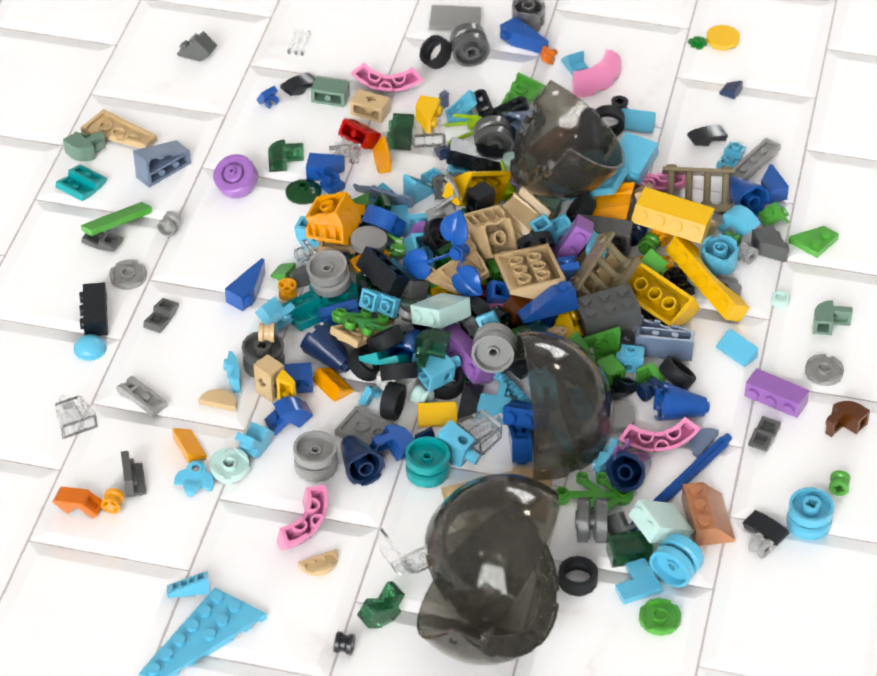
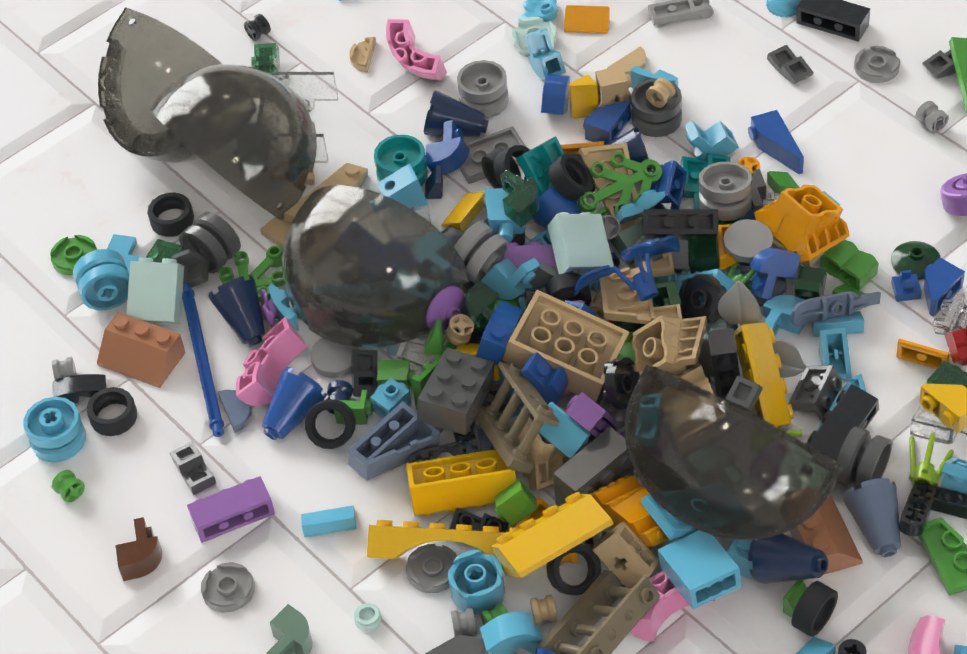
camera: 130 degrees right, 5 degrees up
dark blue slope [434,144,449,161] -> none
none -> black tyre [87,387,137,436]
none -> dark grey panel [726,376,763,417]

